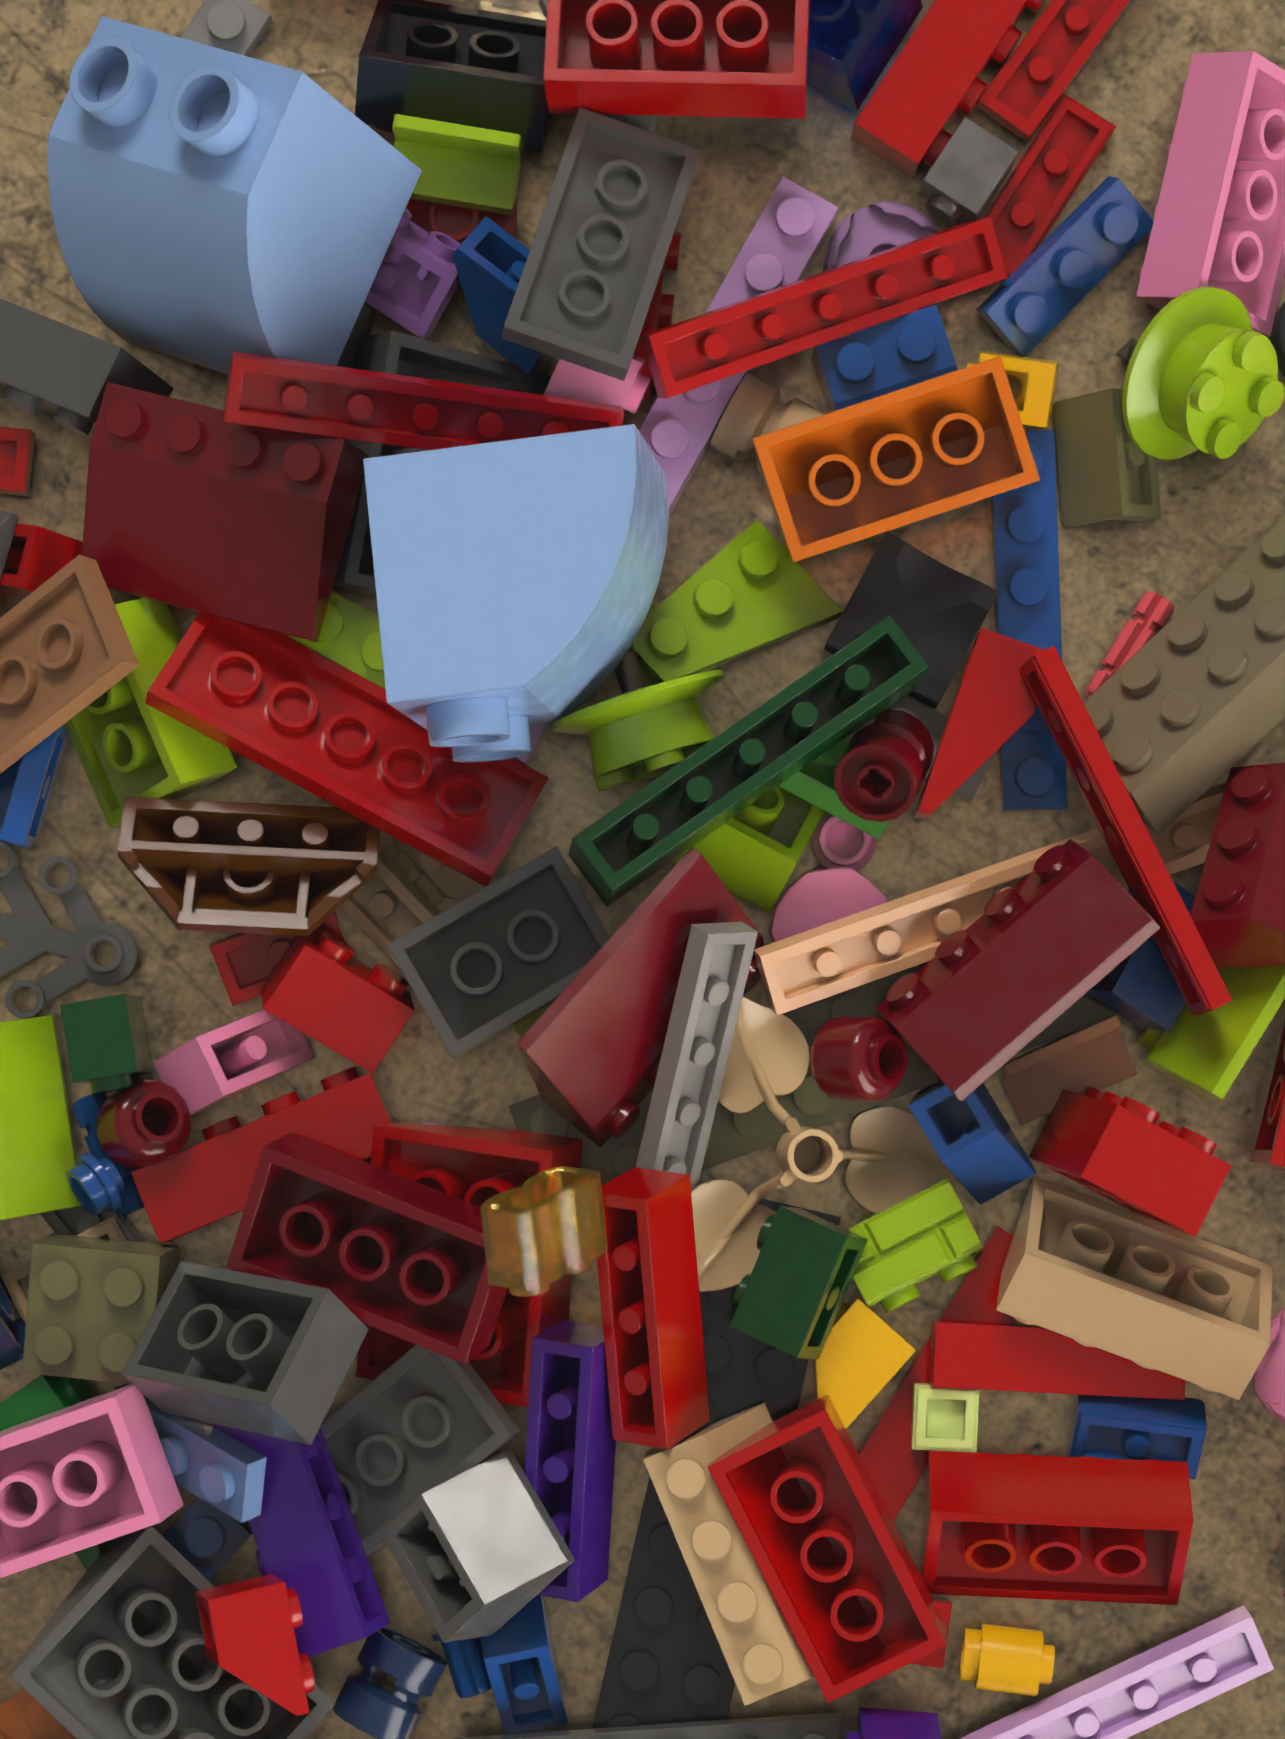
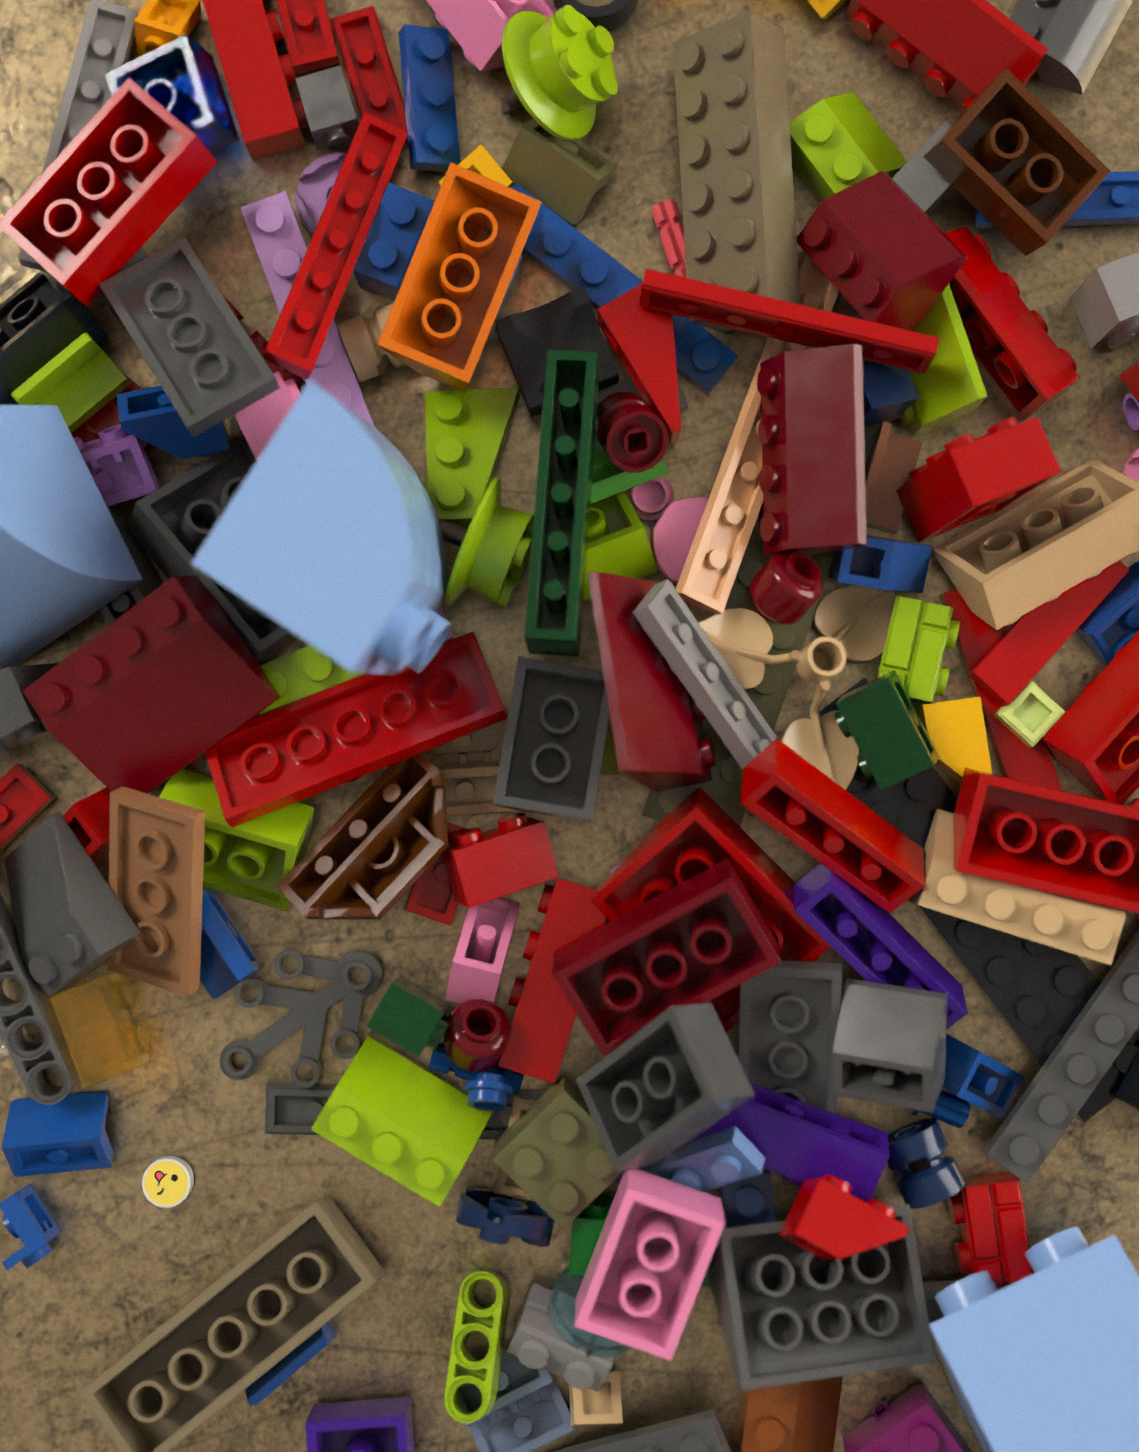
camera: 50 degrees left, 0 degrees up
red plate [223,351,624,450] -> none
clear yellow brick [480,1166,607,1297] -> none

